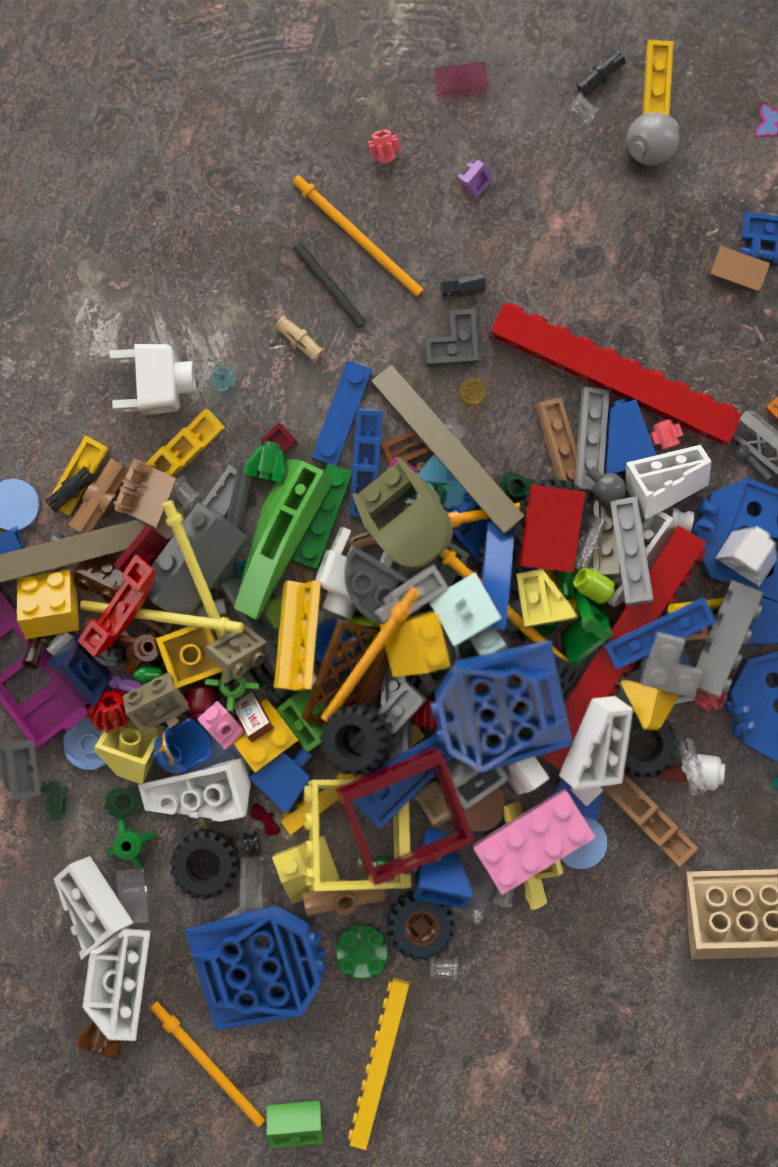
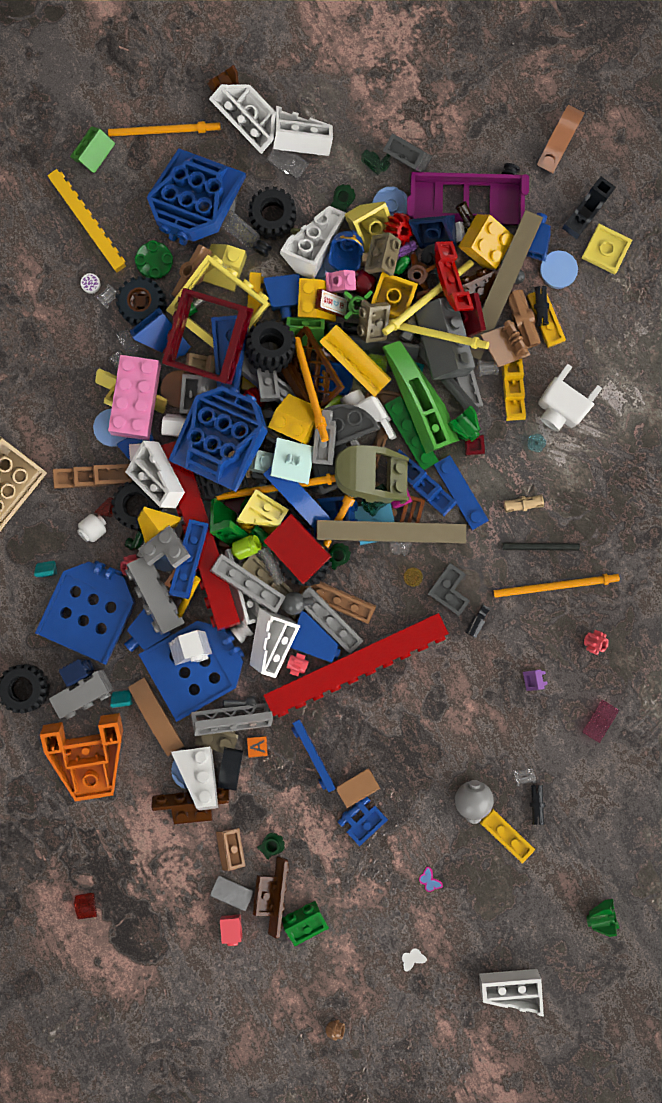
camera: 130 degrees right, 0 degrees up
green brick [105,818,157,869] -> none
dark red piece [250,802,281,836] -> none
clear pin [677,739,708,796] -> none
none -> white tile [81,273,101,294]
none -> dark green arm [124,529,144,551]
none -> blue plate [291,719,336,792]

